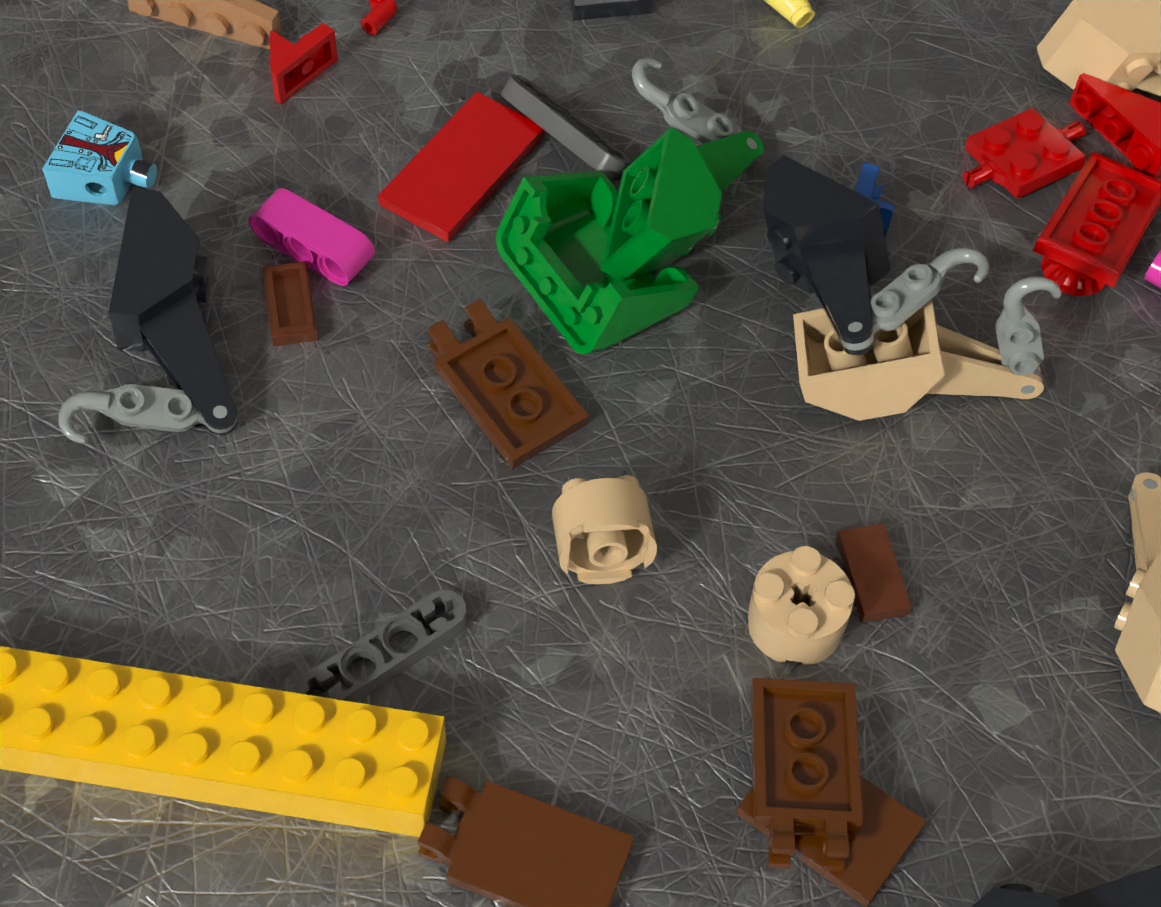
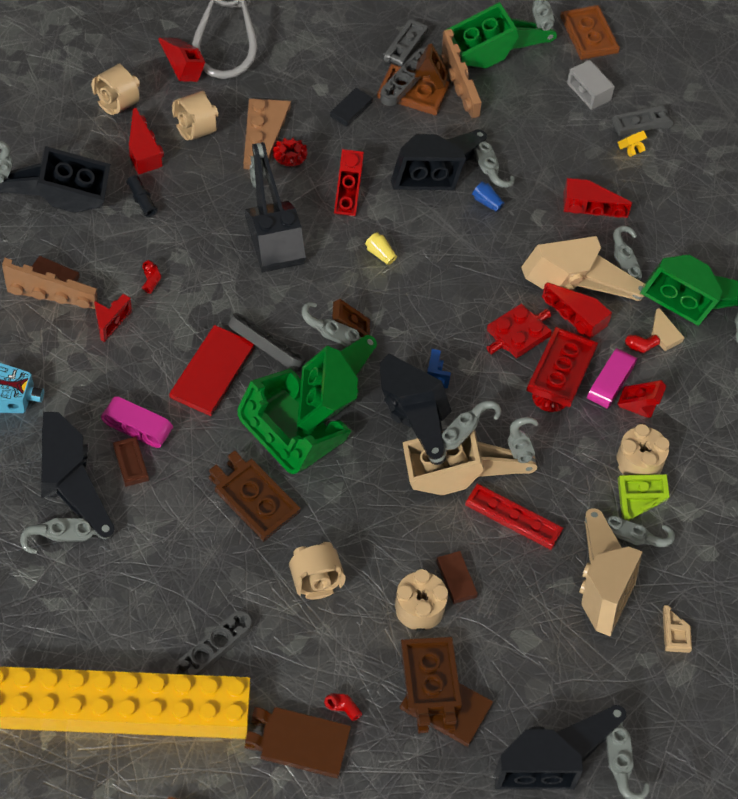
camera: 10 degrees left, 0 degrees up
none -> red arm [324,693,363,722]
none -> reddish brown slope [332,299,370,337]
none -> red tile [465,483,563,550]

